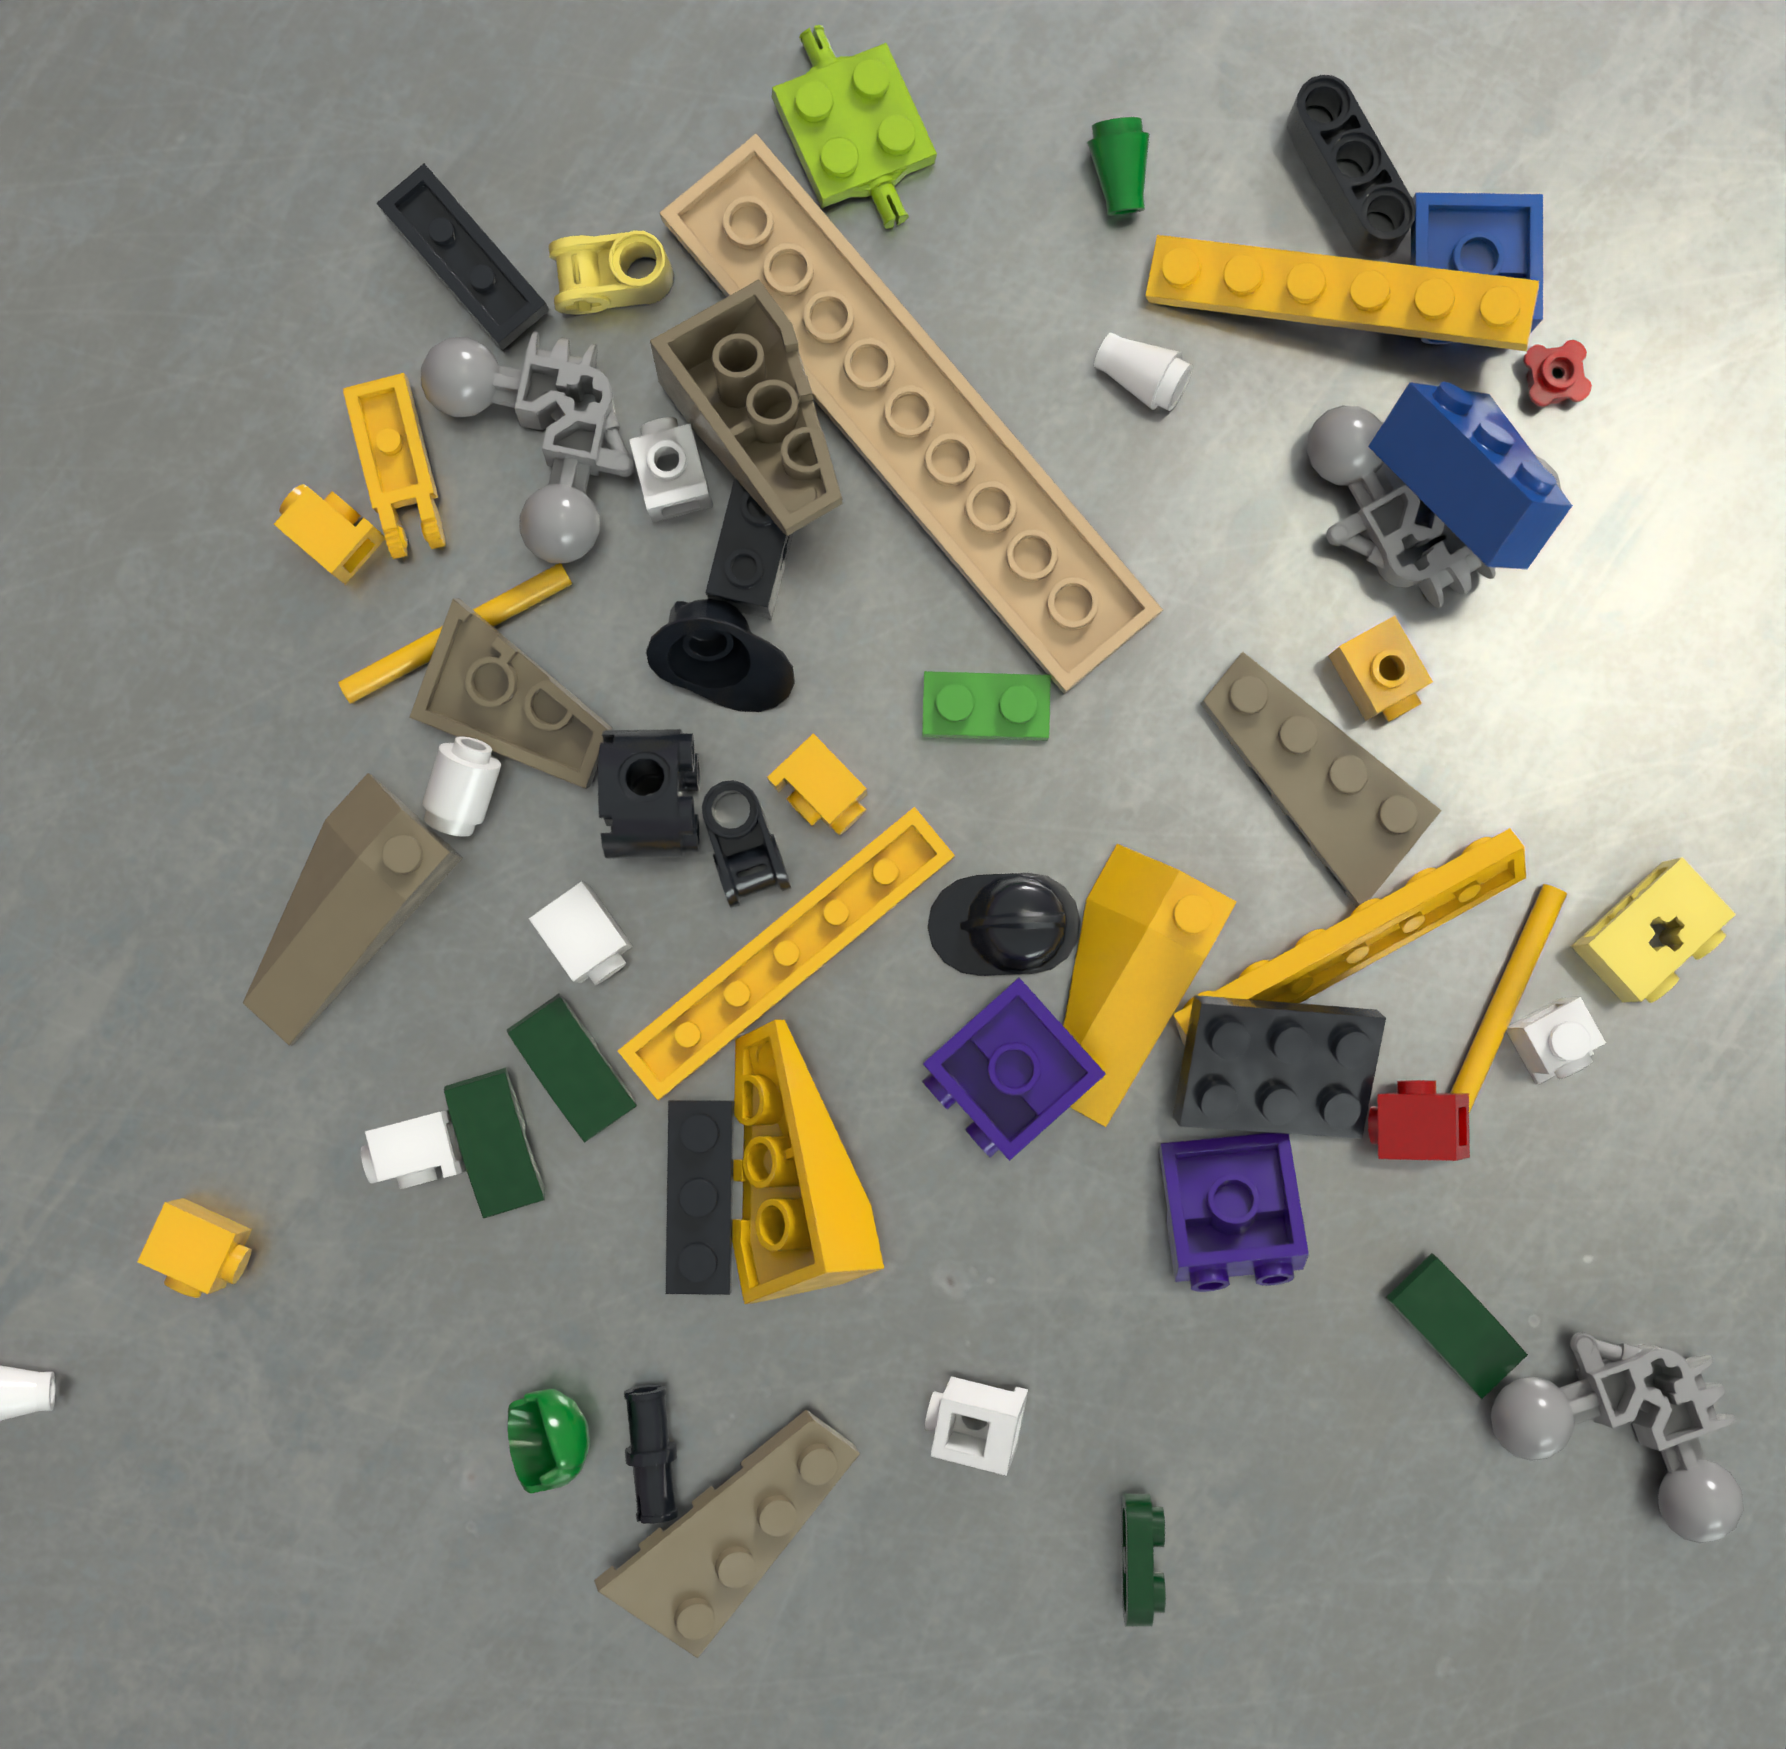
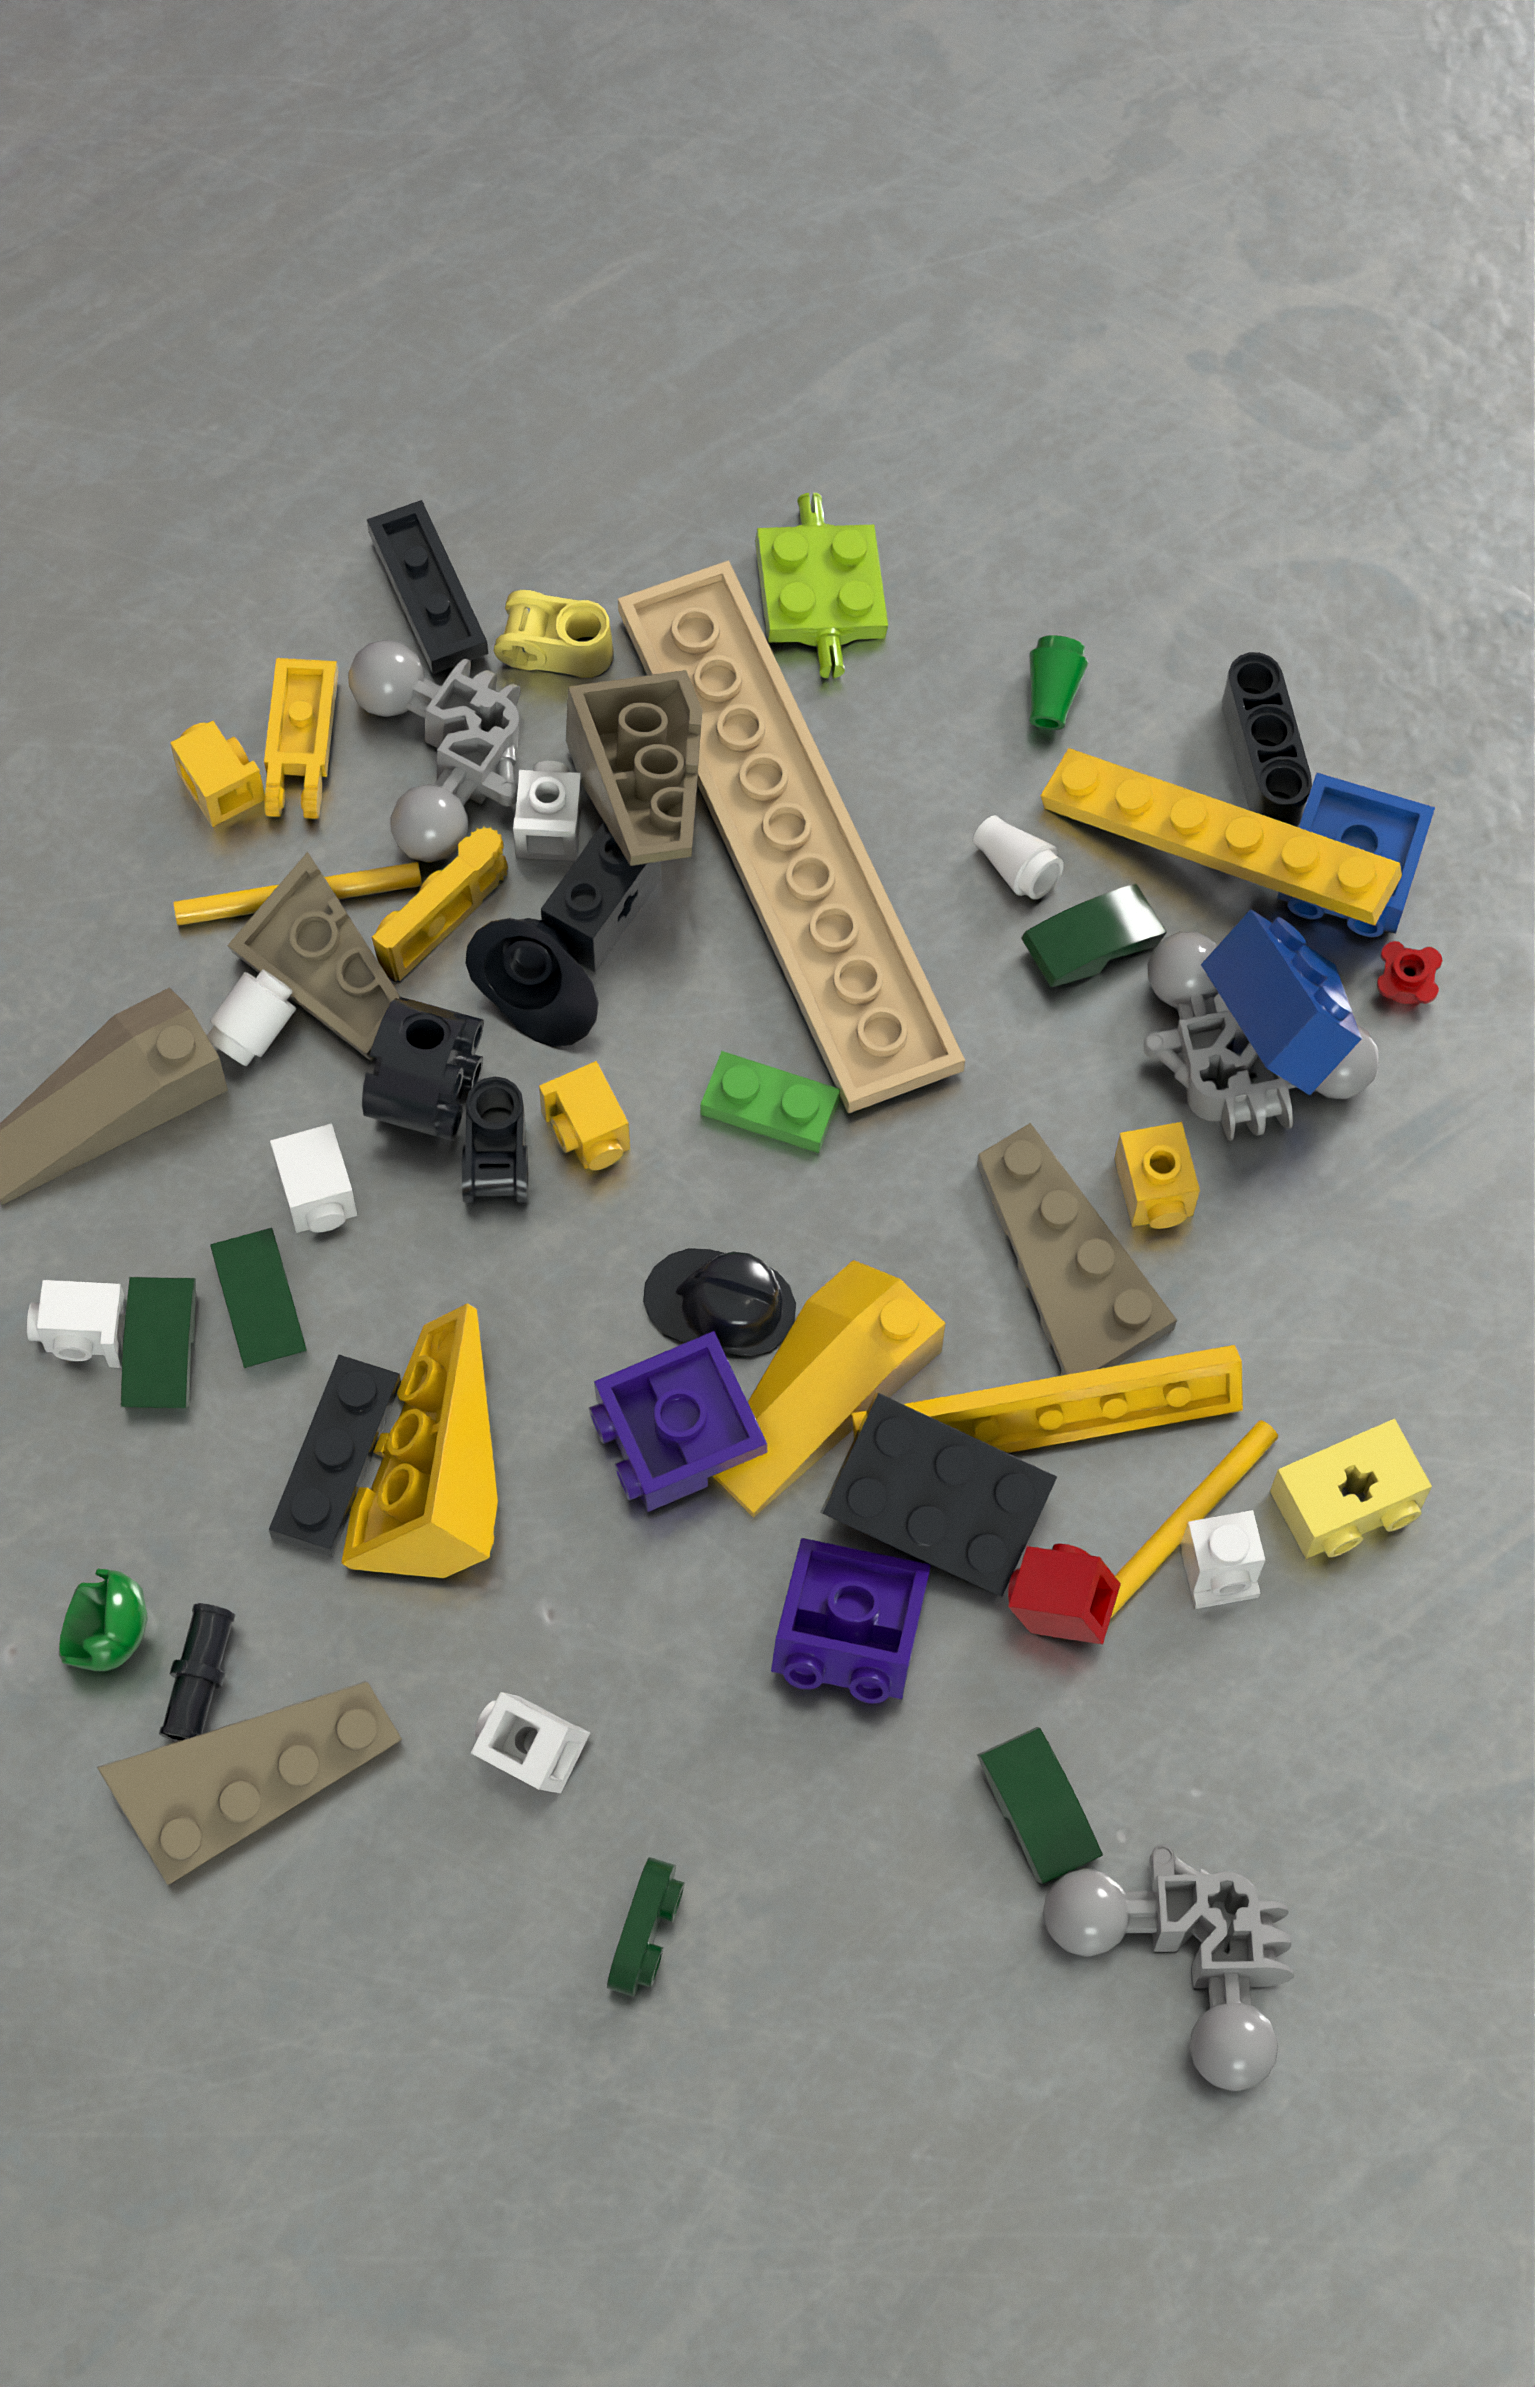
camera: 15 degrees right, 20 degrees down
yellow plate [618,807,955,1100] -> none
none -> yellow hinge [372,826,508,982]
none -> dark green slope [1021,884,1167,987]

